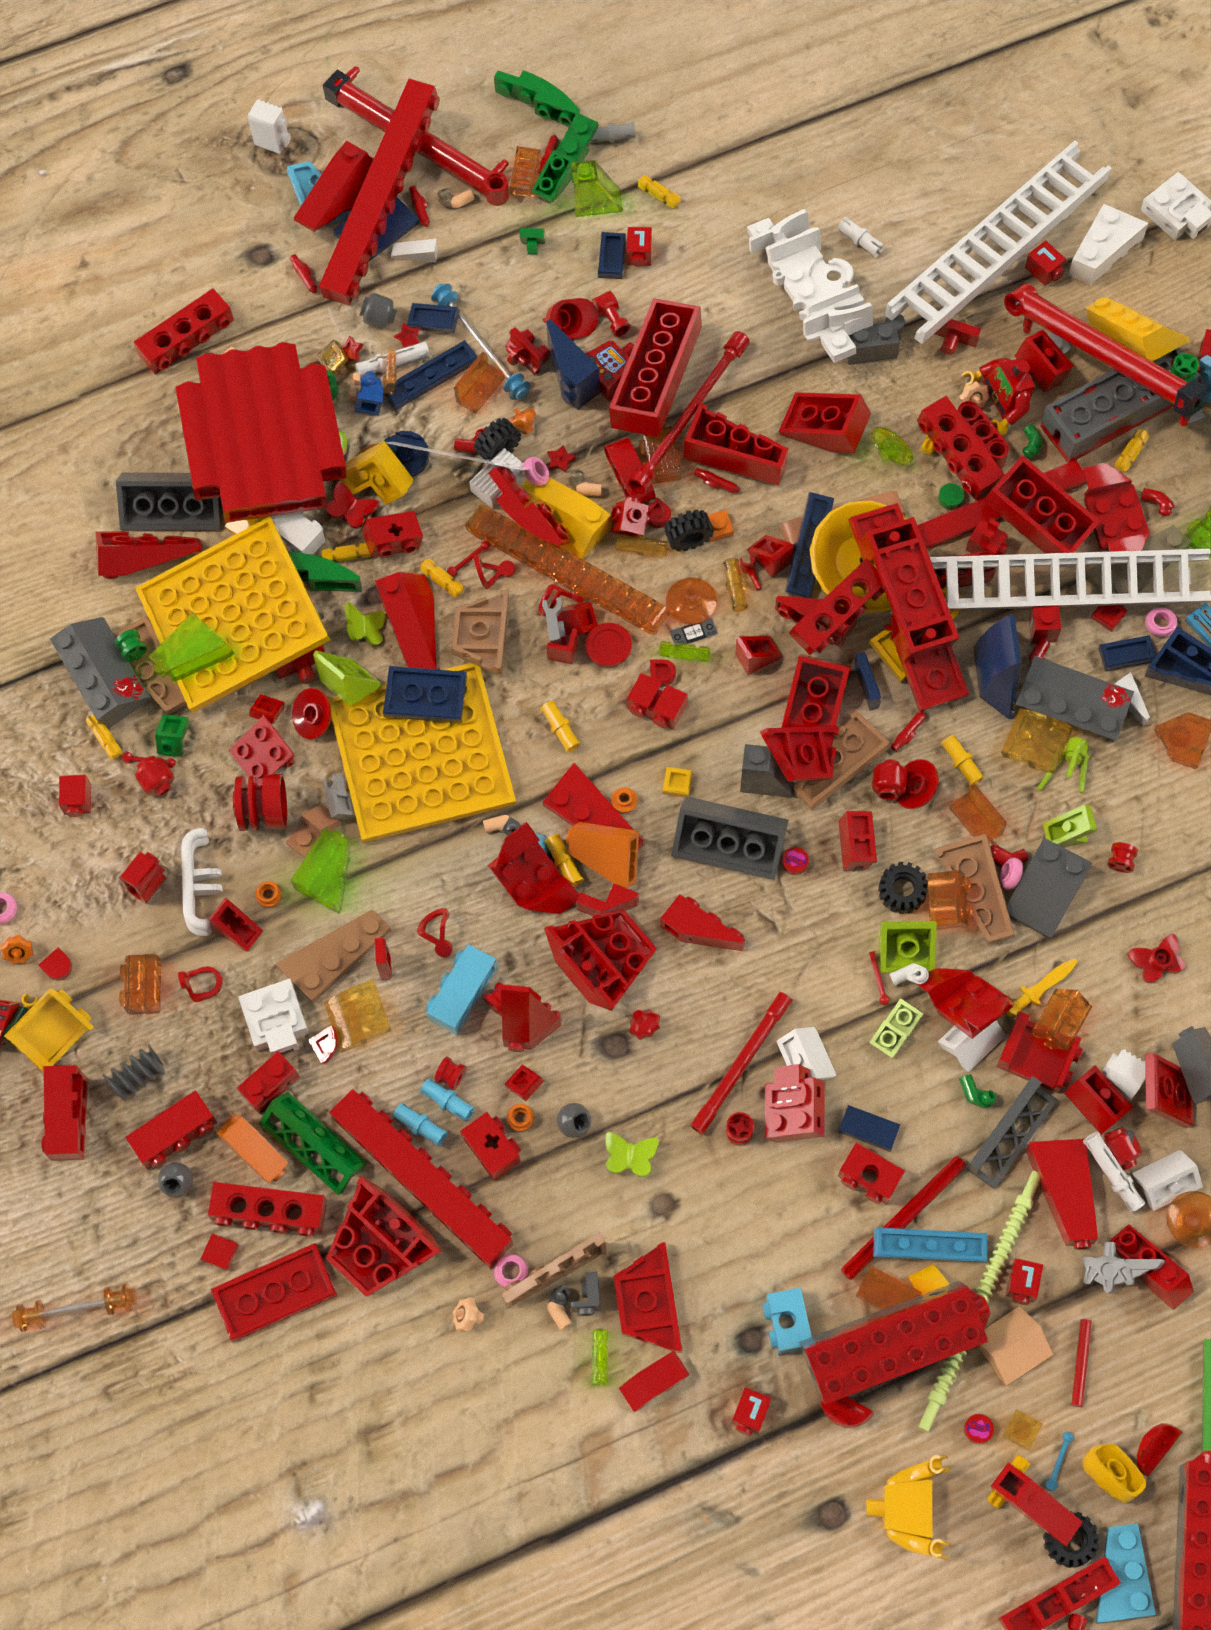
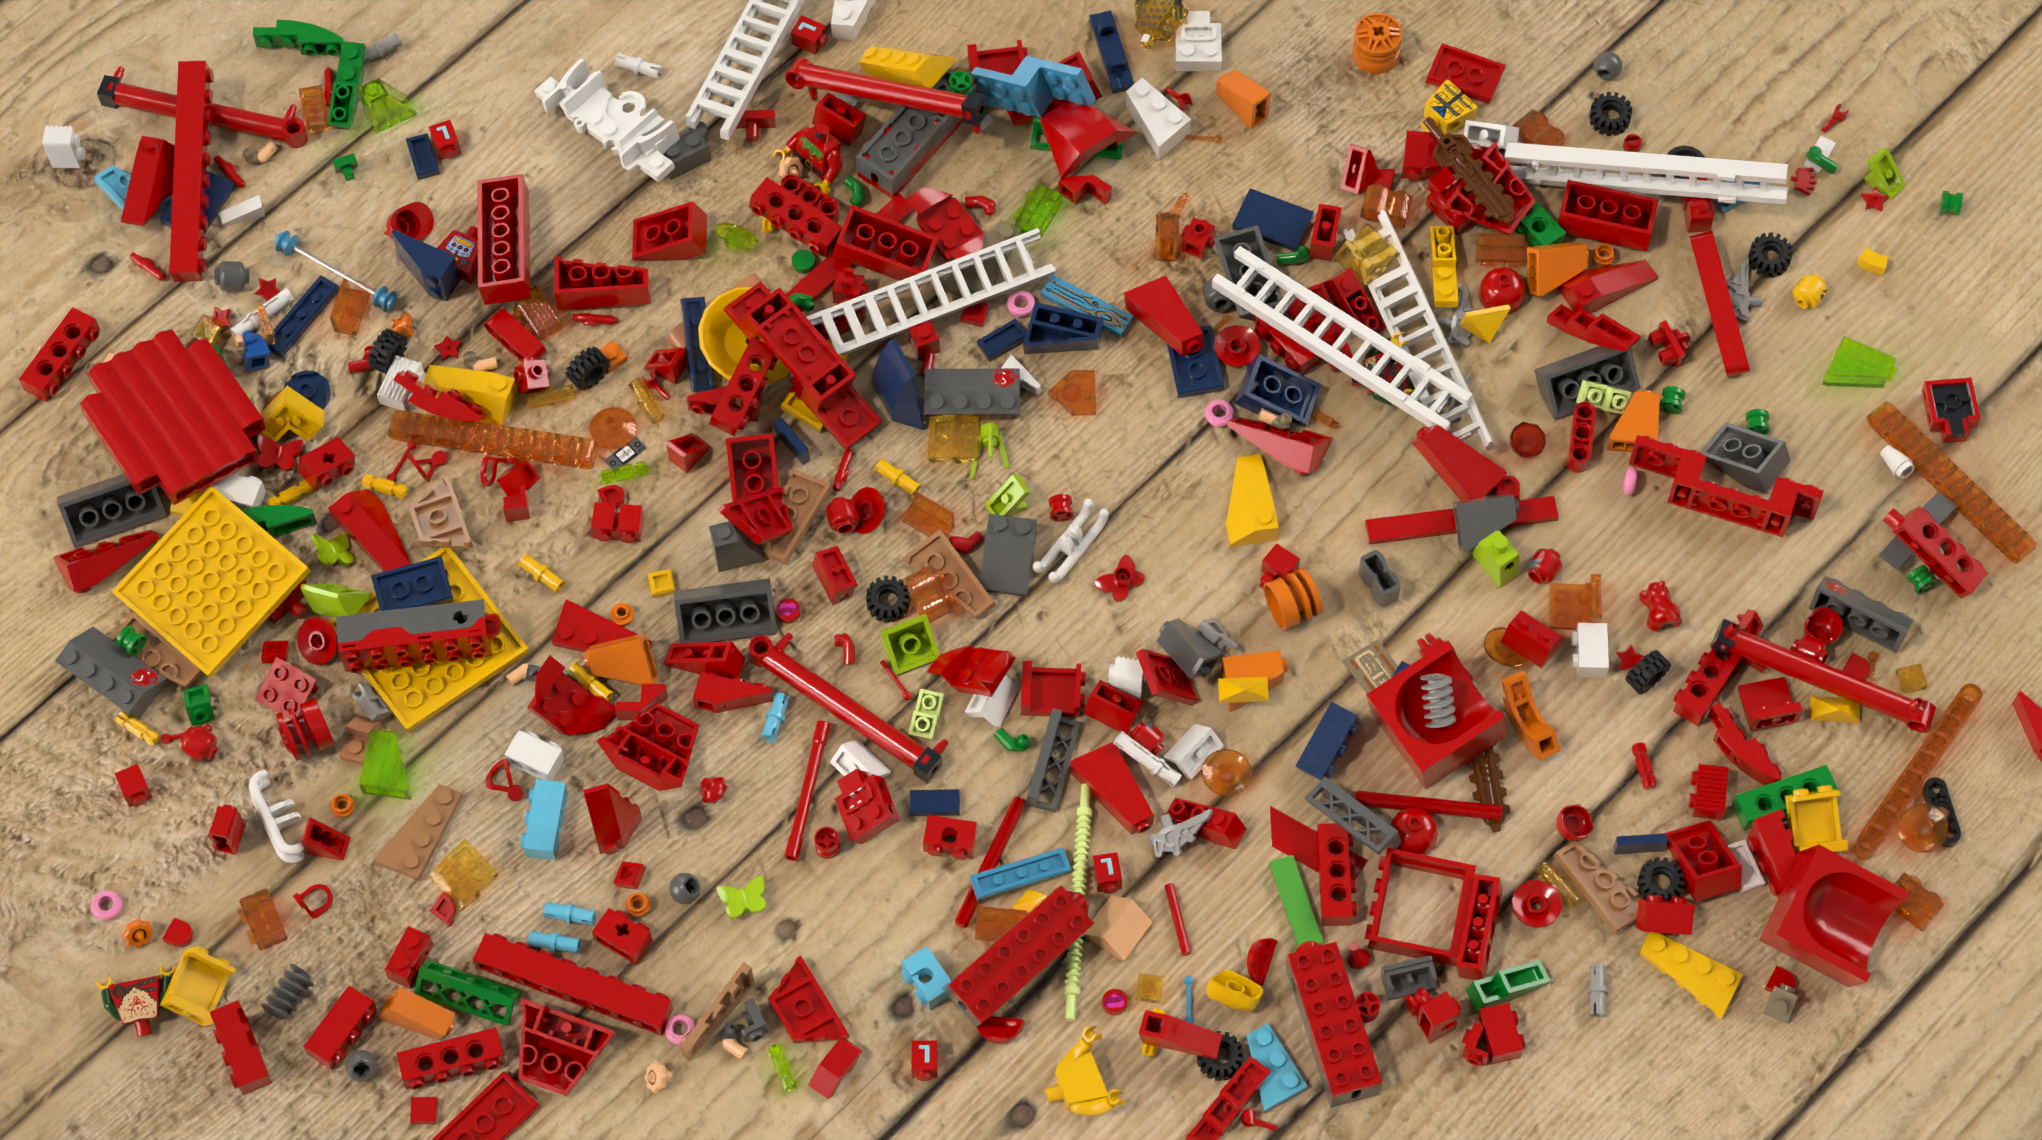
camera: 25 degrees left, 5 degrees down
clear neon green slope [148,613,235,682] -> none
white piece [238,979,309,1056] -> none
red tile [374,938,392,980] -> none
white sticker [386,442,529,470] -> none
dark blue tile [407,303,460,333] -> none
red wheel [434,1056,467,1090] -> none
red wheel [483,982,502,1016] -> none
red hips [505,327,550,375] -> none
bright pink piece [523,457,549,486] -> none
light grey plate [542,597,566,645] -> none
red piece [585,622,632,667] -> none
red leg [592,291,631,337] -> none
red hose [628,331,750,494] -> none
yellow axle [638,175,681,209] -> none
red tile [647,497,671,528] -> none
white arm [889,963,929,985] -> none
bright pink piece [999,858,1023,890] -> none
yellow sword [1006,959,1078,1018] -> none
clear orange hinge [1031,989,1092,1050] -> none
yellow axle [1114,429,1150,473] -> none
none -> piece [336,599,501,673]
none -> white brick [504,730,565,781]
none -> red slope [664,641,745,679]
none -> red piece [749,633,948,784]
none -> medium azure pin [761,692,790,743]
none -> green arm [789,293,815,312]
none -> red arm [834,633,855,665]
none -> white piece [1033,498,1109,583]

